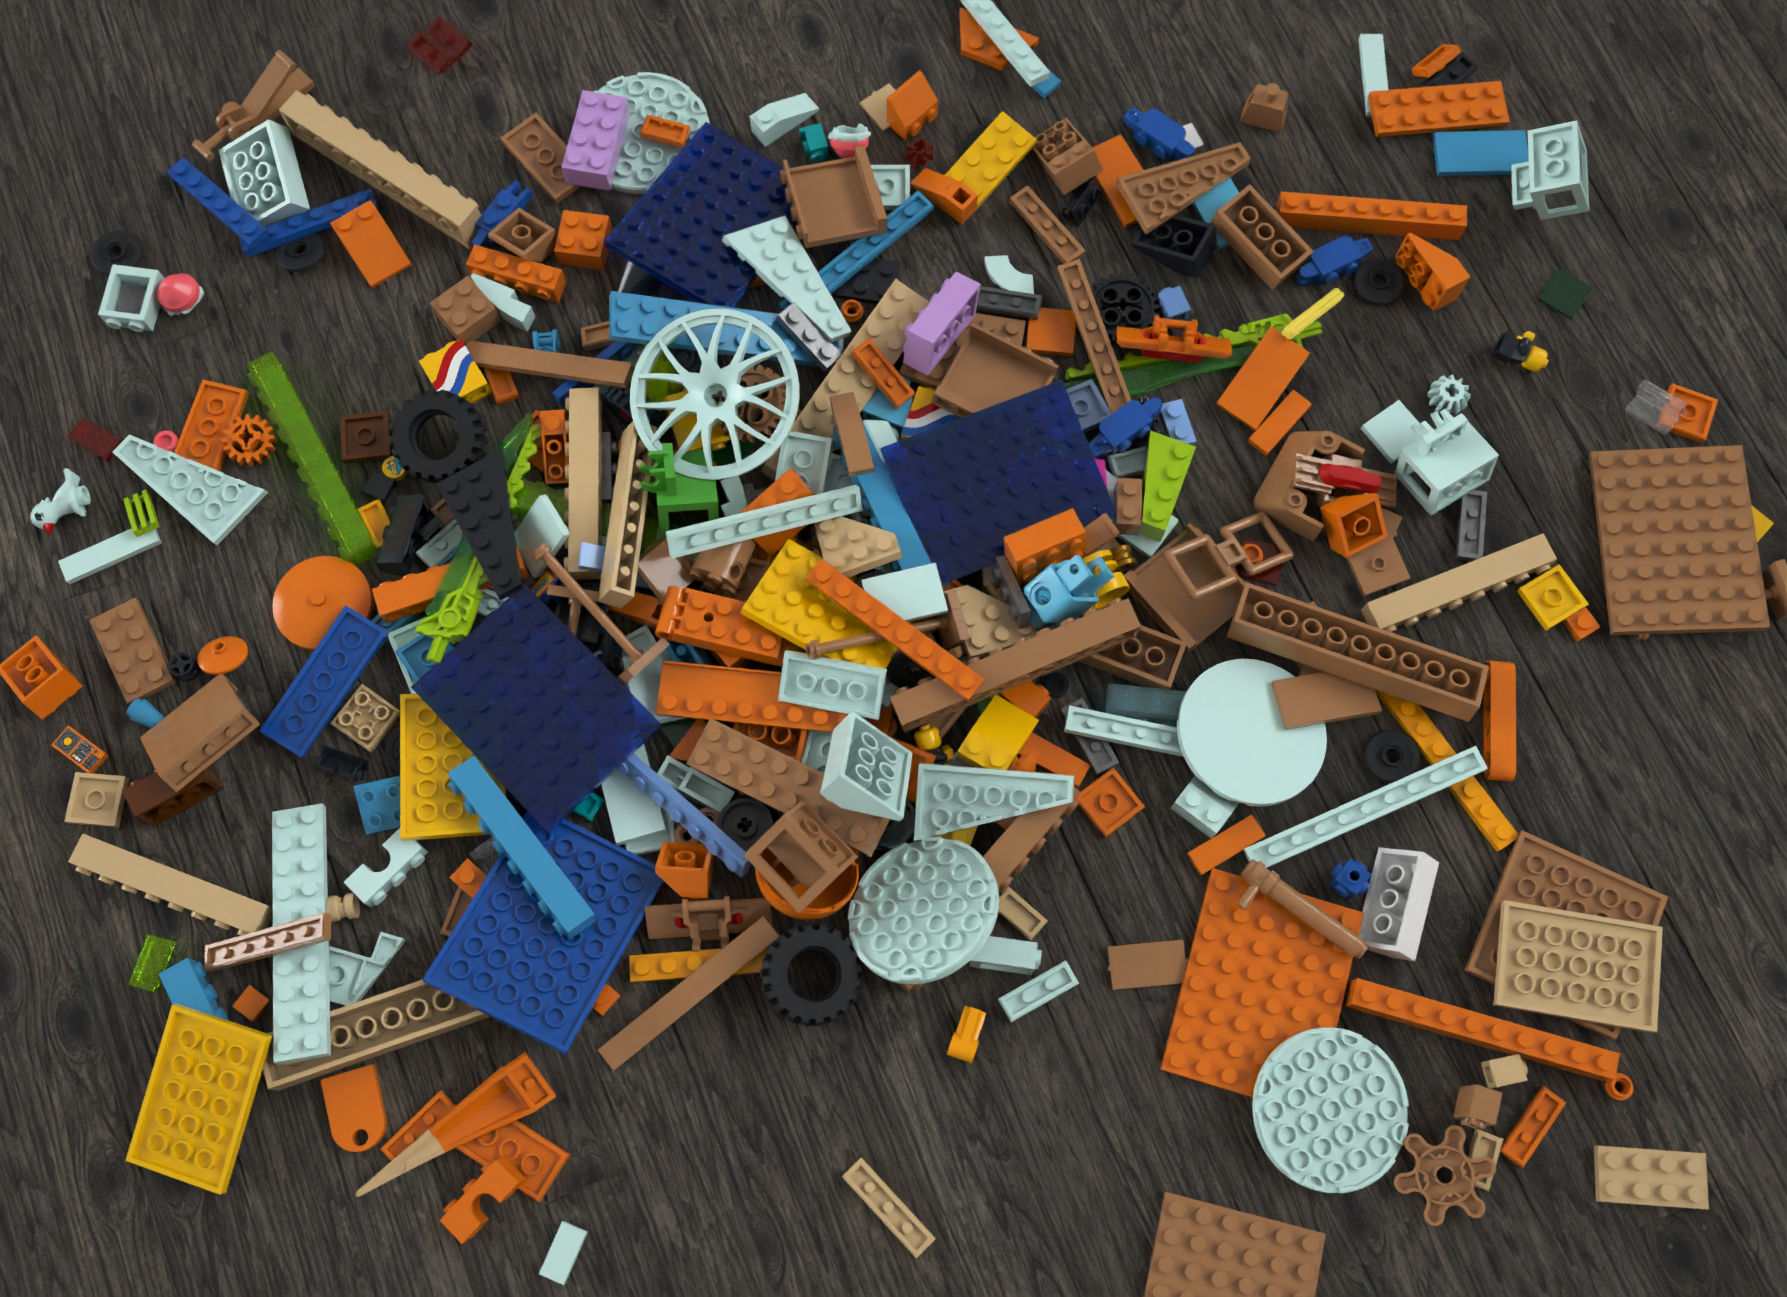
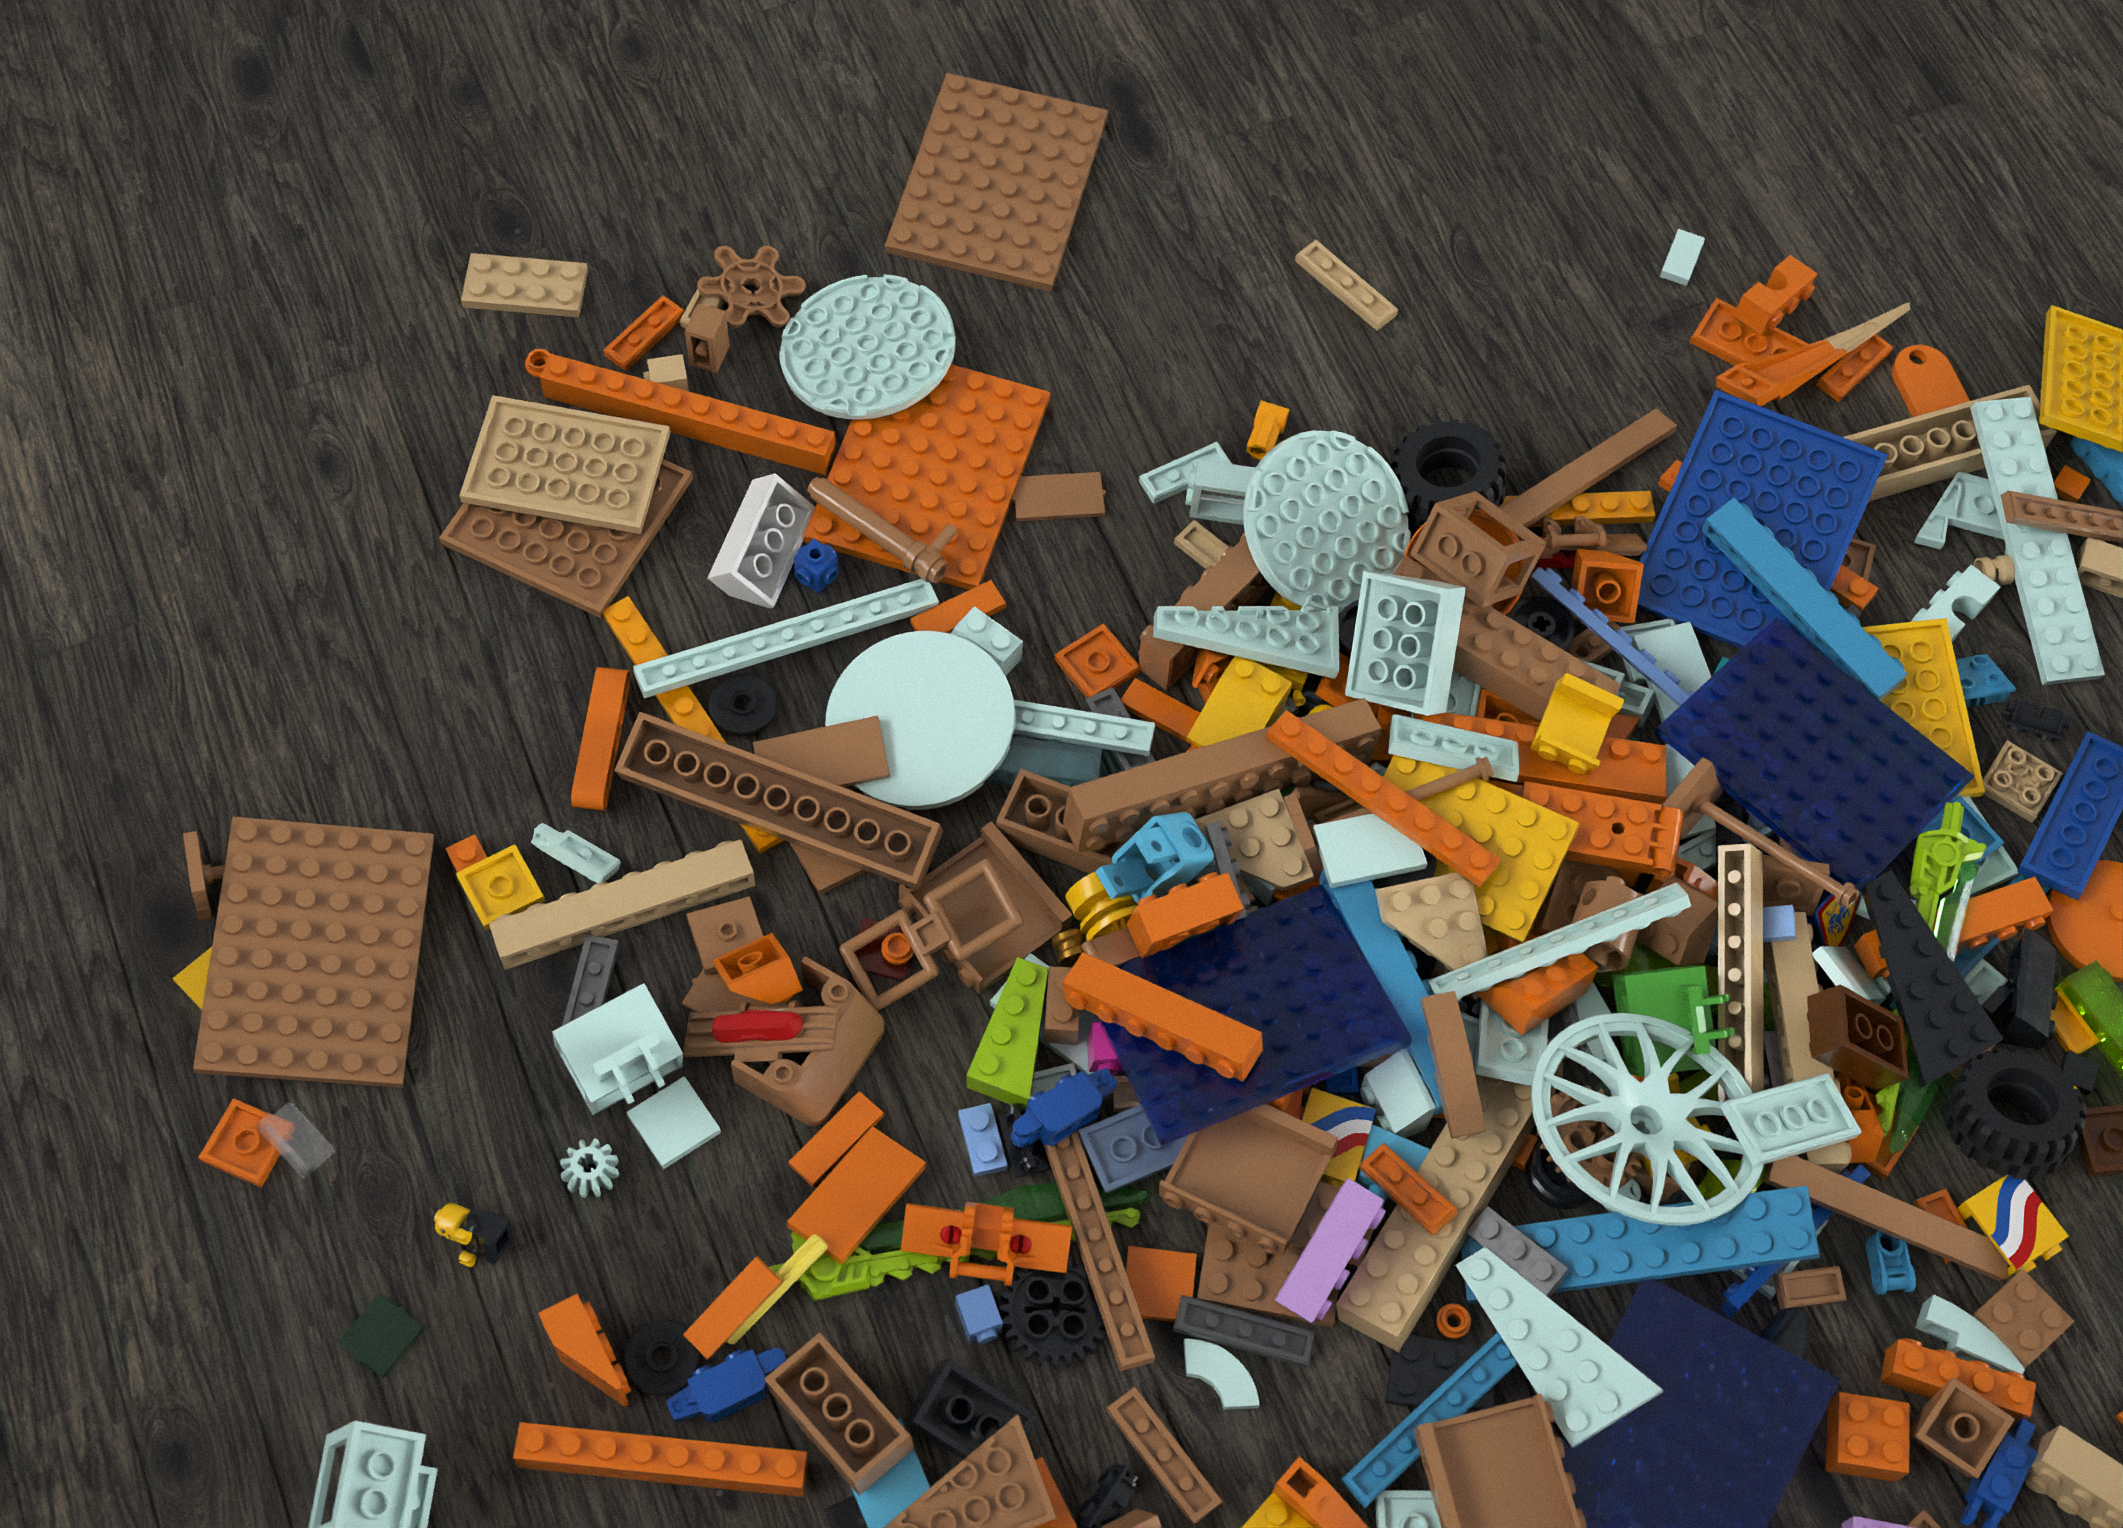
camera: 175 degrees right, 10 degrees down
none -> light aqua hinge [531,823,621,883]
none -> orange tile [683,1257,783,1359]
none -> orange brick [1062,952,1263,1082]
none -> yellow panel [1530,673,1624,775]
none -> light aqua tile [1720,1073,1862,1167]
none -> reddish brown brick [1807,984,1909,1090]

